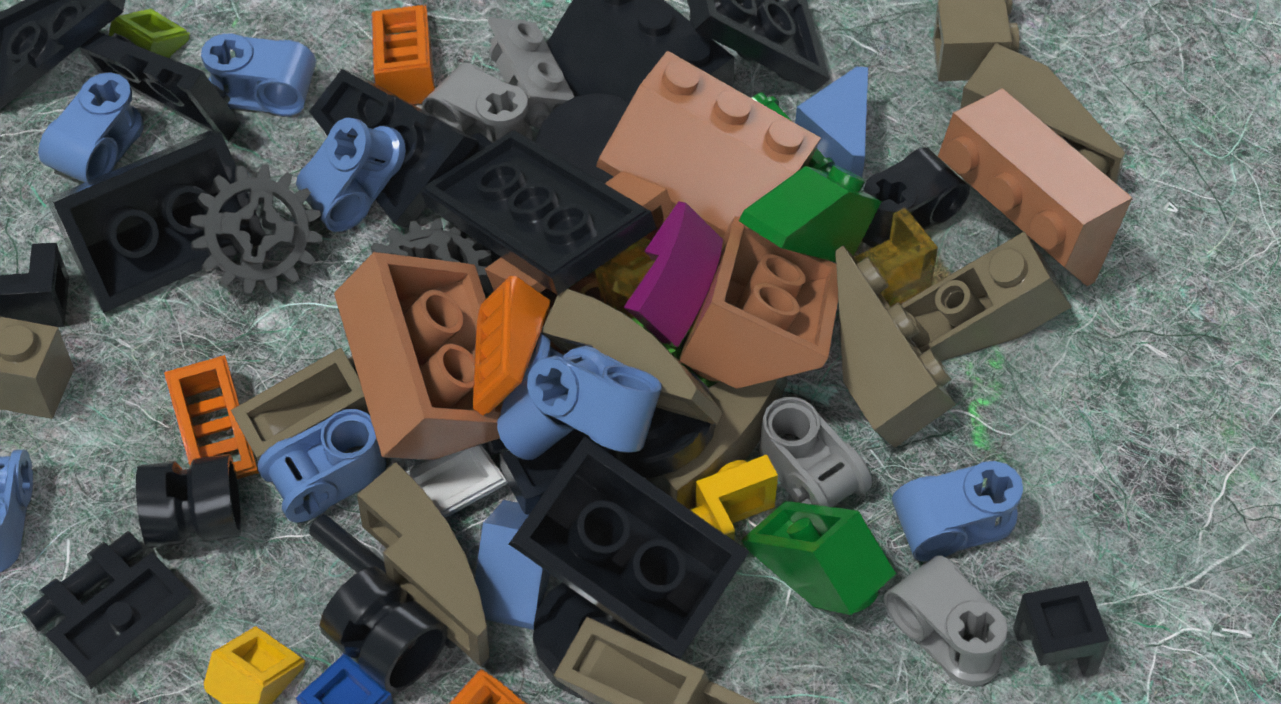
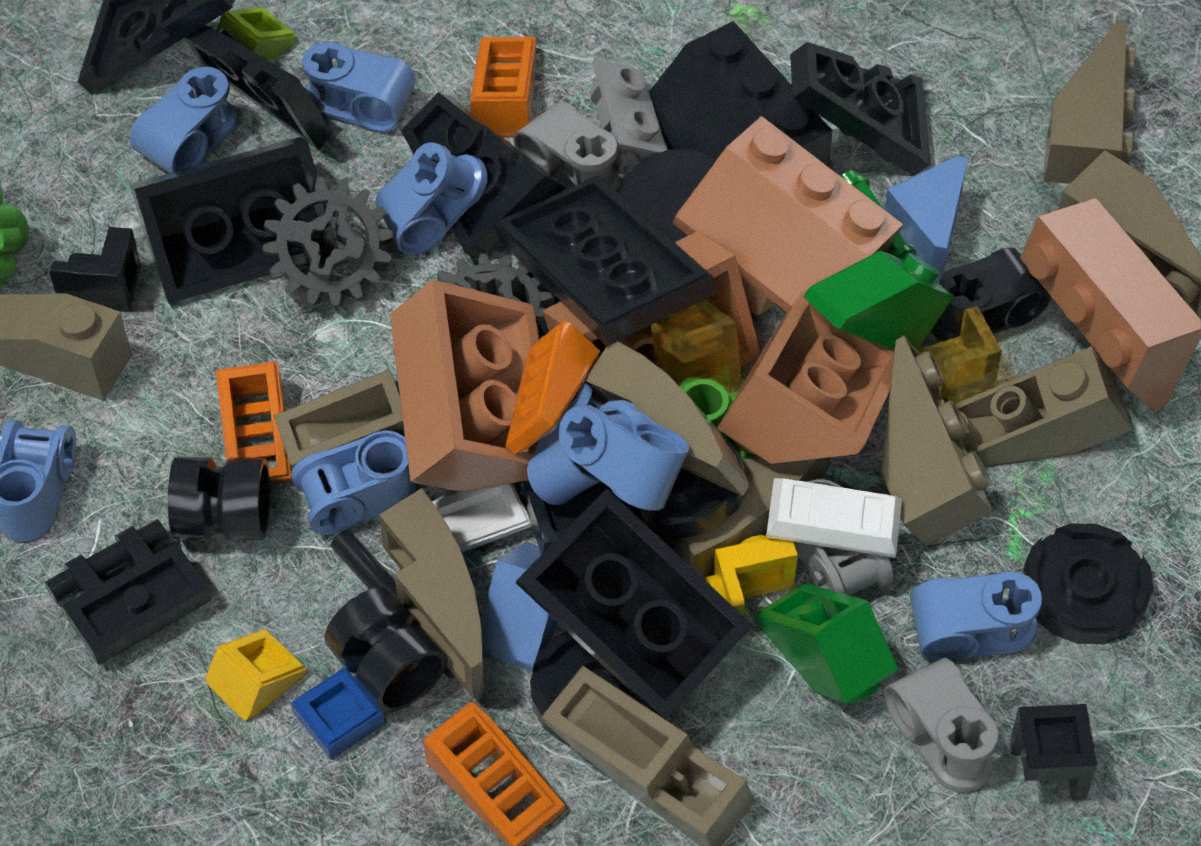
camera: 10 degrees right, 0 degrees up
magenta slope [624,201,723,348] -> none
none -> white tile [766,478,902,558]
none -> black tile [1022,523,1153,644]

